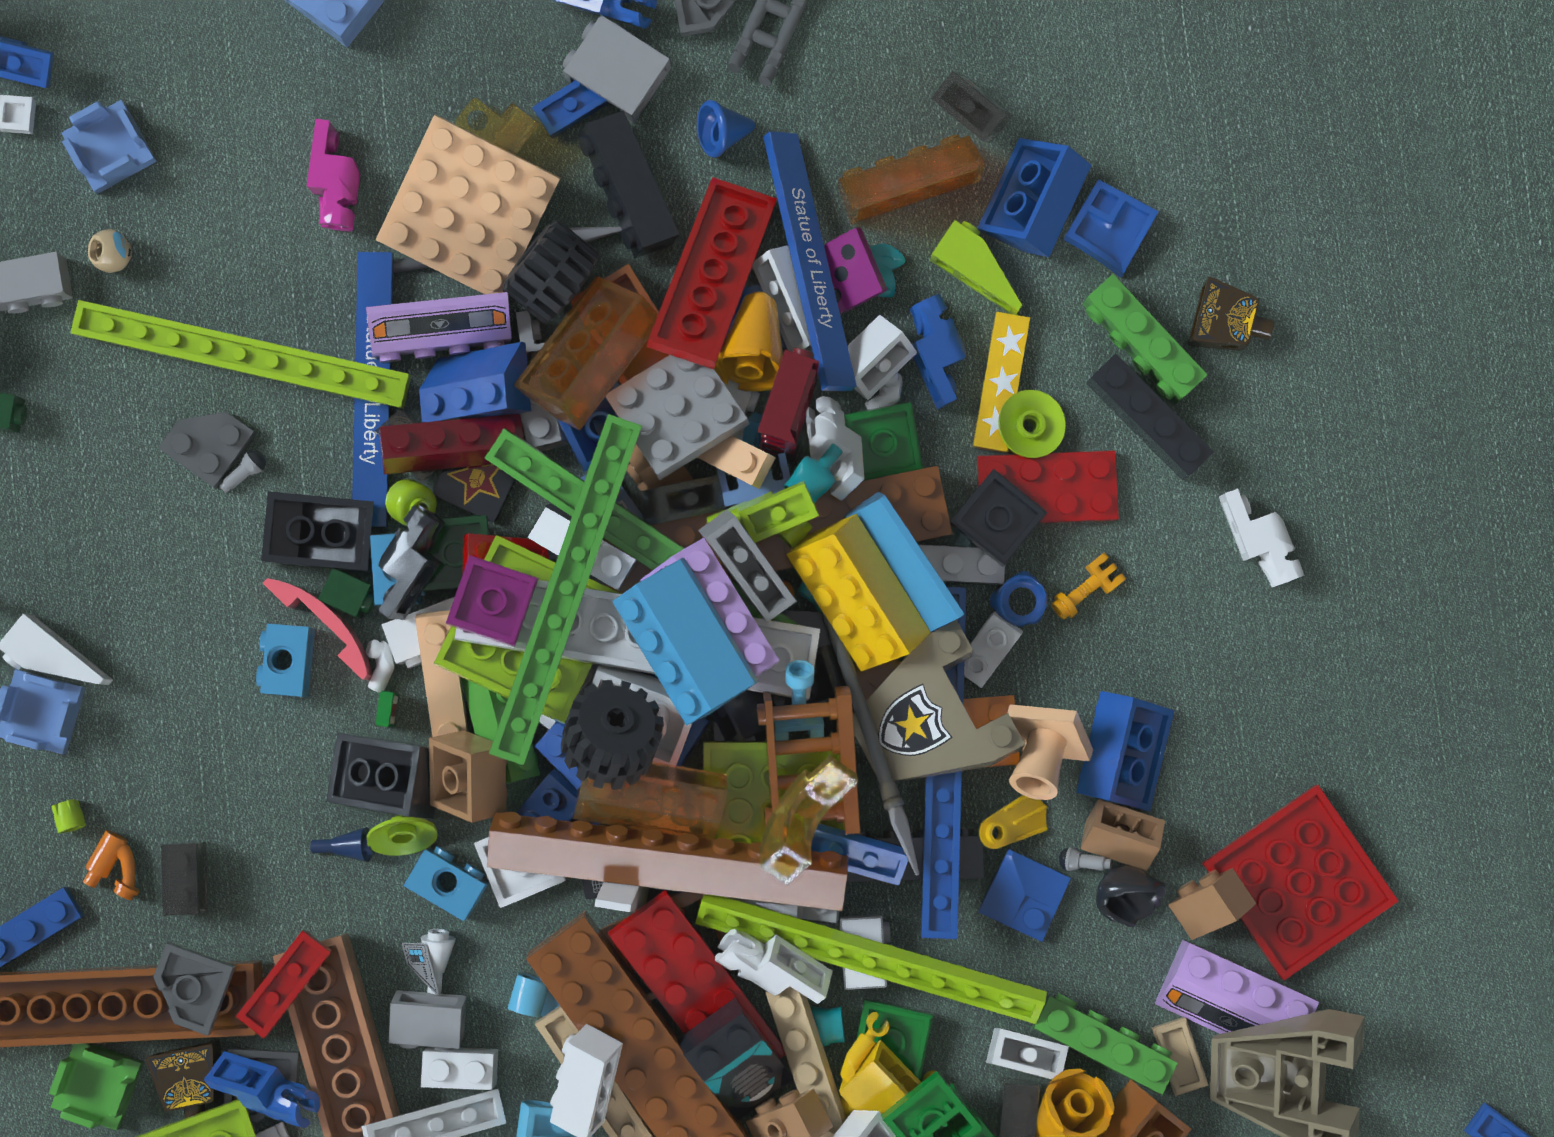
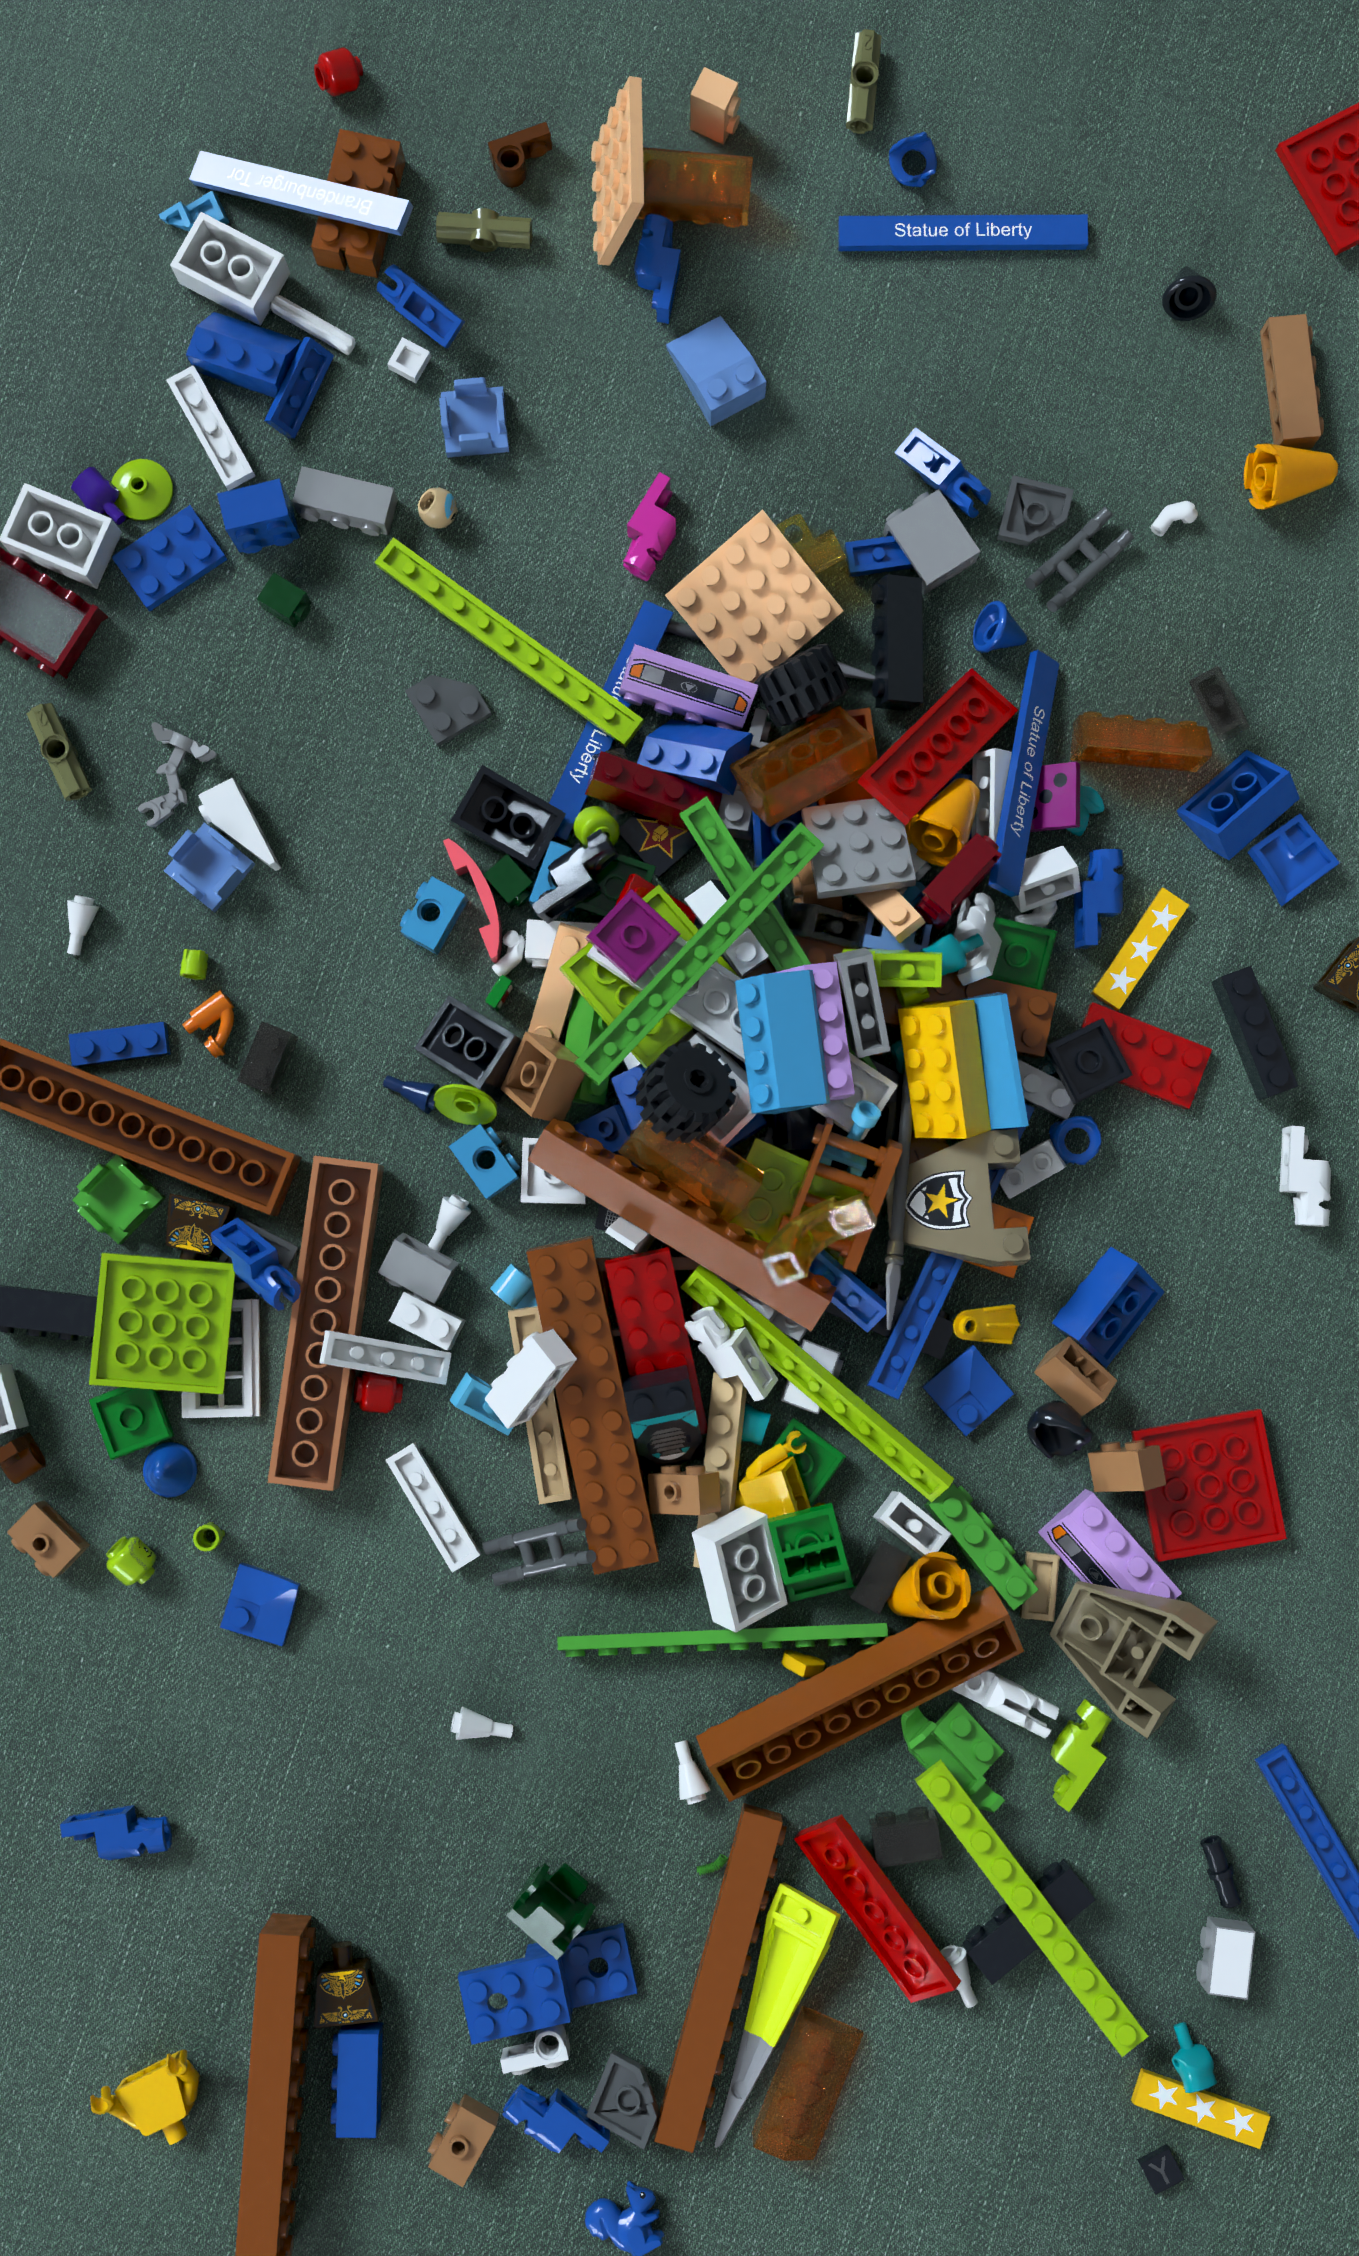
camera: 25 degrees right, 0 degrees up
dark grey plate [153,942,236,1036] -> none
light grey piece [219,450,266,493] -> none
red plate [236,930,333,1039] -> none
light grey sticker [402,943,439,995] -> none
lime slope [930,220,1022,315] -> none
lime dish [998,390,1066,458] -> none
light nougat plant [1007,704,1093,800] -> none
light orange hinge [1051,552,1126,620] -> none
light grey piece [1059,847,1112,872] -> none
bright green brick [1082,274,1207,404] -> none

